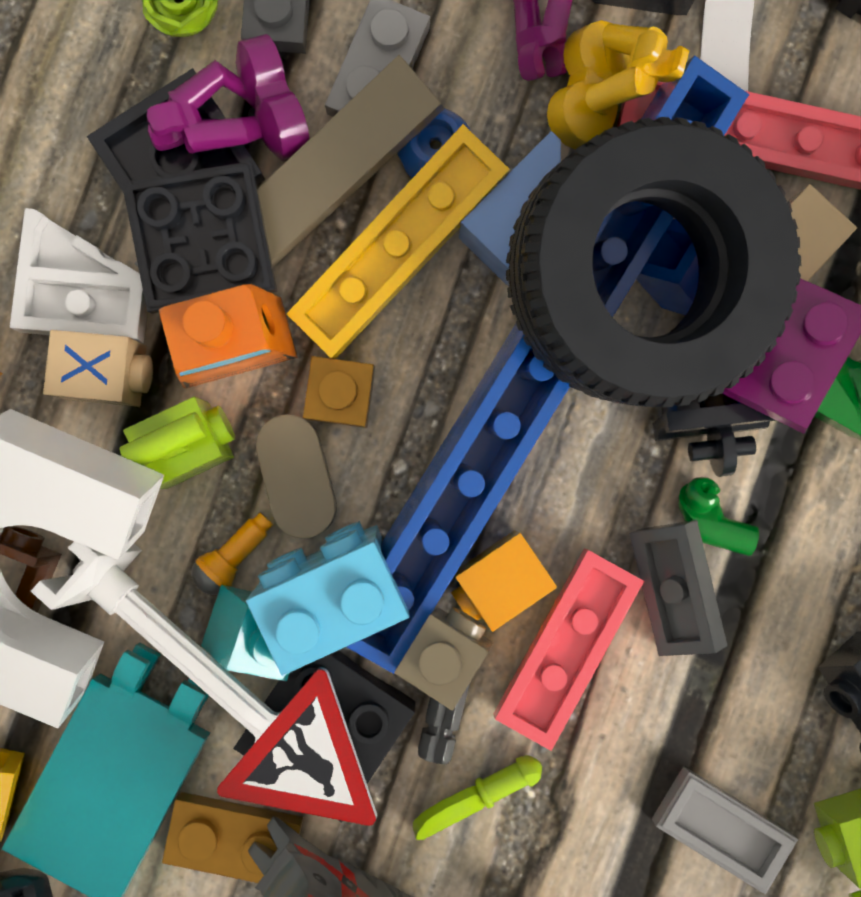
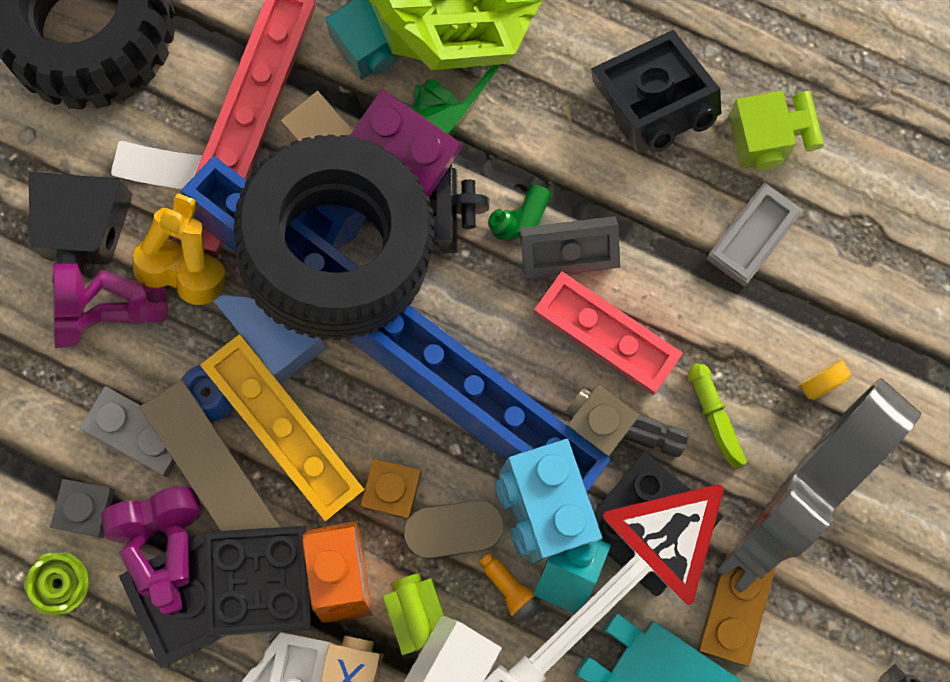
camera: 75 degrees left, 10 degrees down
light orange brick [451,530,557,632] -> none

